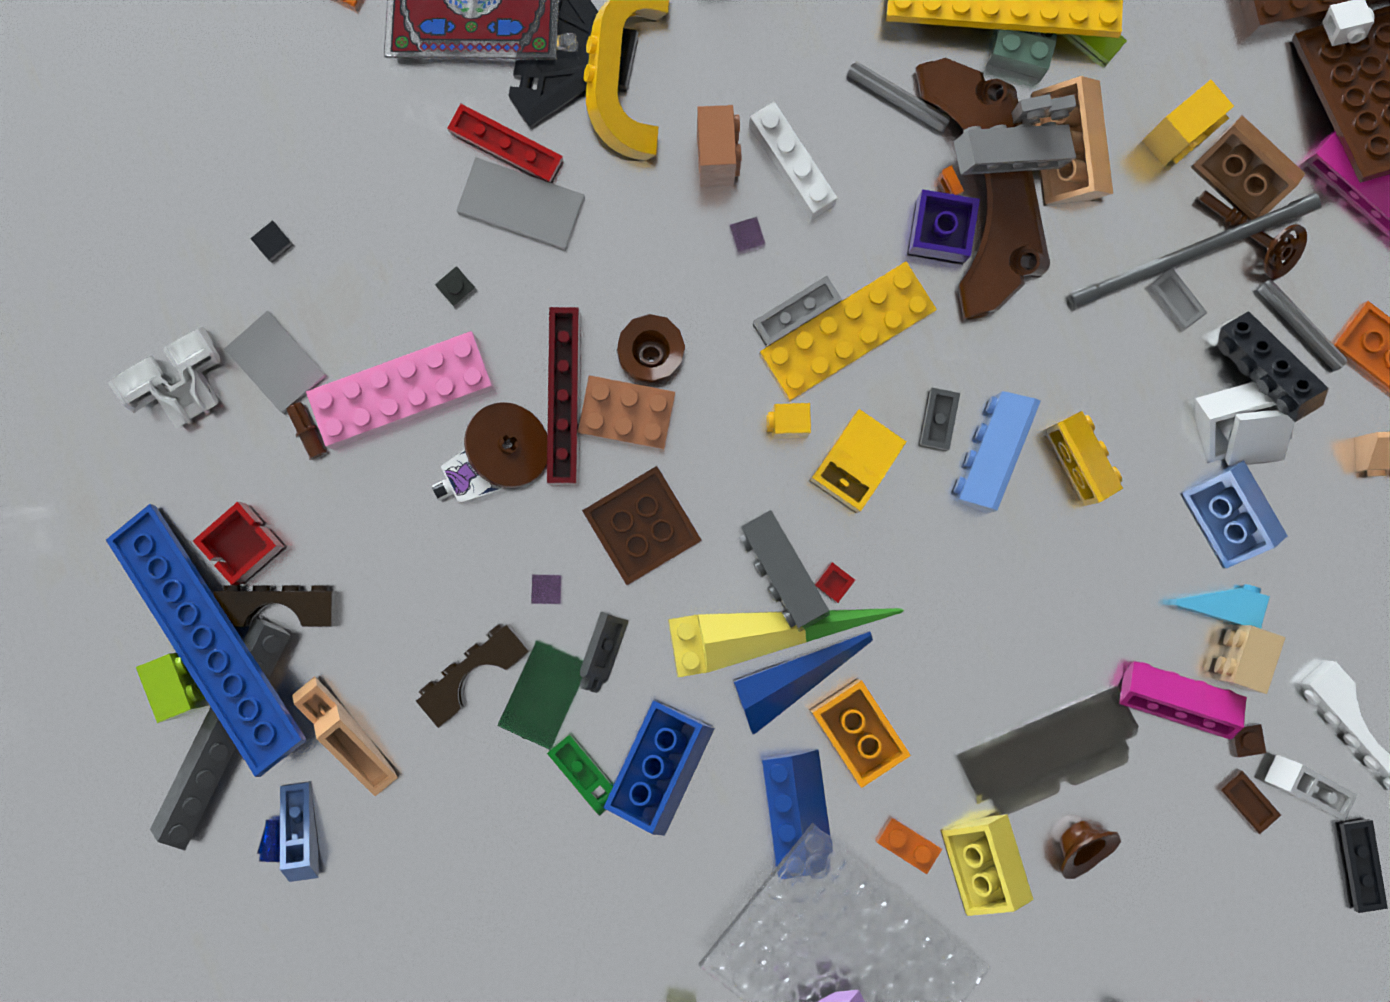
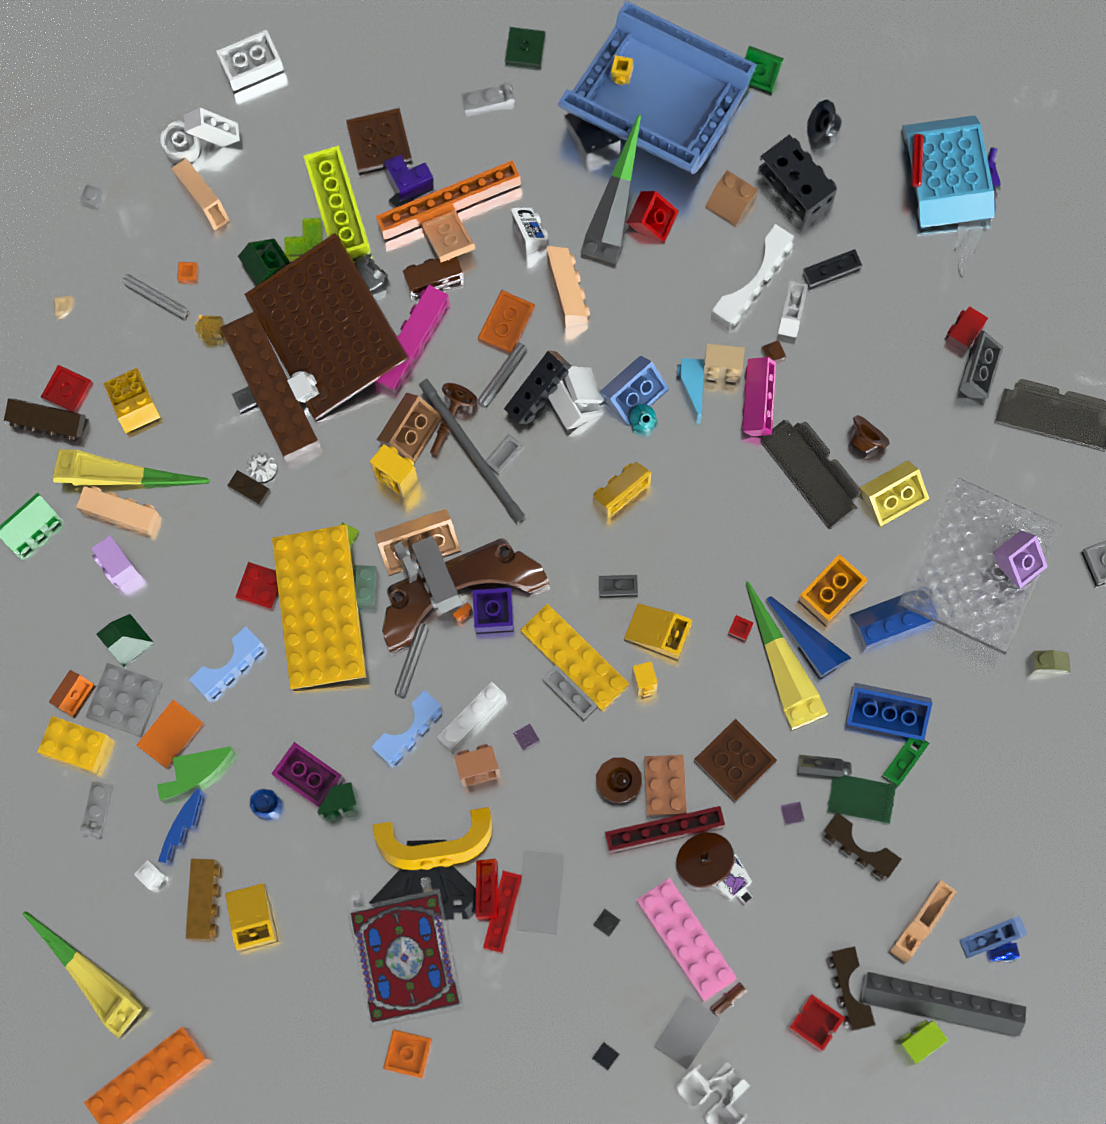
camera: 95 degrees left, 10 degrees down
blue plate [106,504,307,777] -> none
dark grey brick [739,510,830,632] -> none
orange plate [876,817,942,874] -> none
medium blue slope [954,391,1041,514] -> none
reddish brown tile [1218,770,1281,834] -> none
none -> light blue arch [371,690,443,765]
none -> red plate [476,859,498,920]
none -> teal piece [630,403,658,431]

